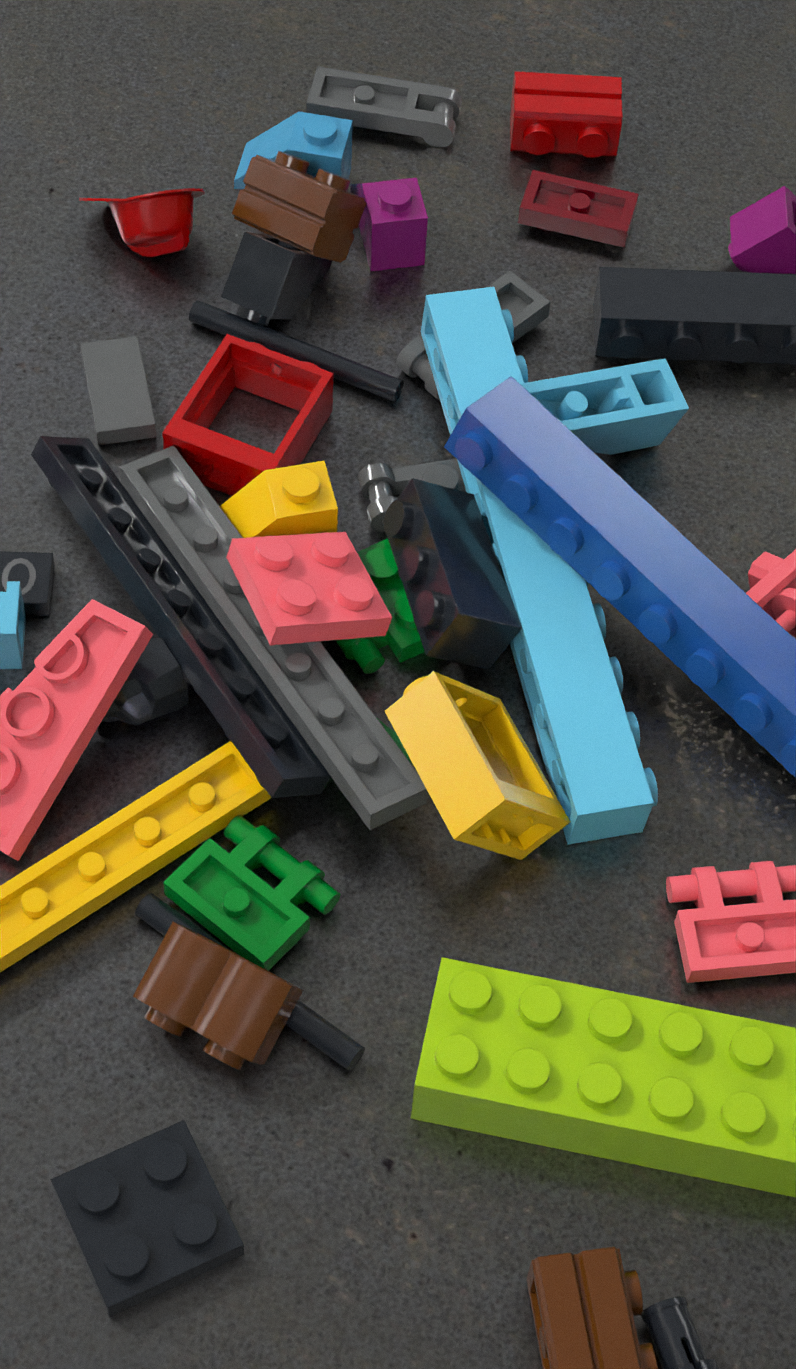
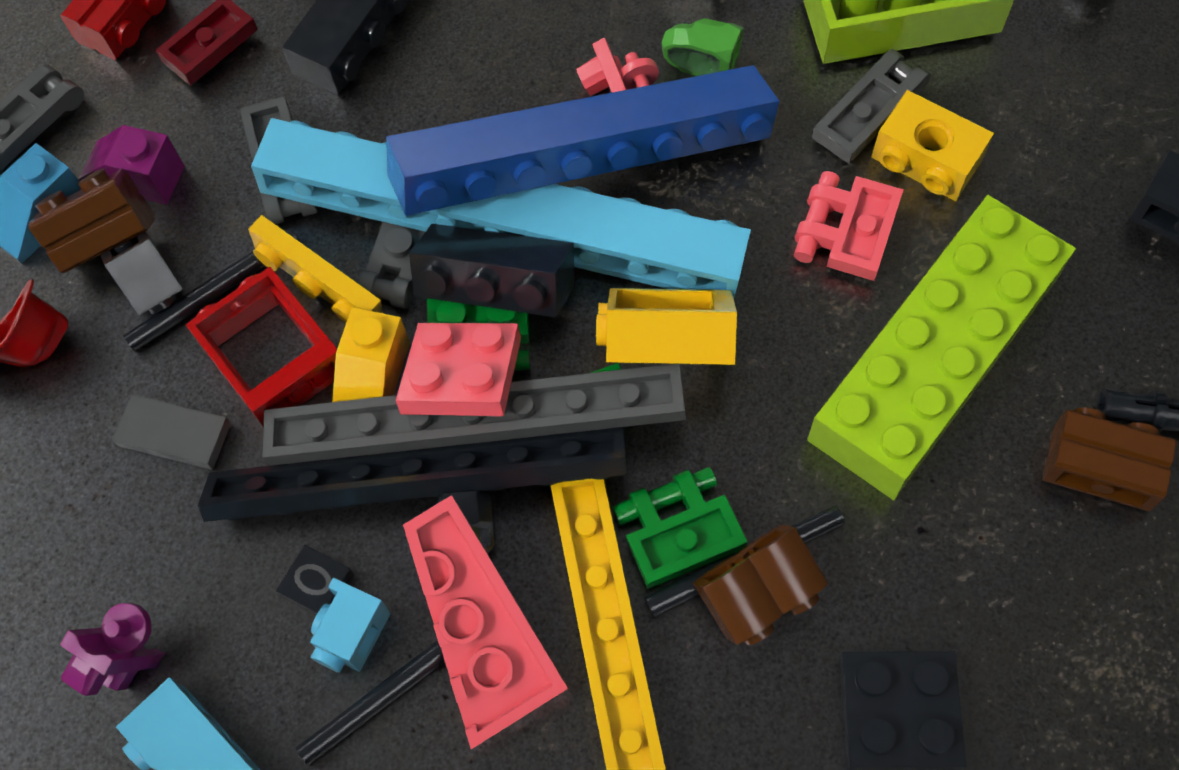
camera: 55 degrees left, 10 degrees up
medium azure slope [521,358,689,455] -> none
none -> yellow plate [248,215,383,323]

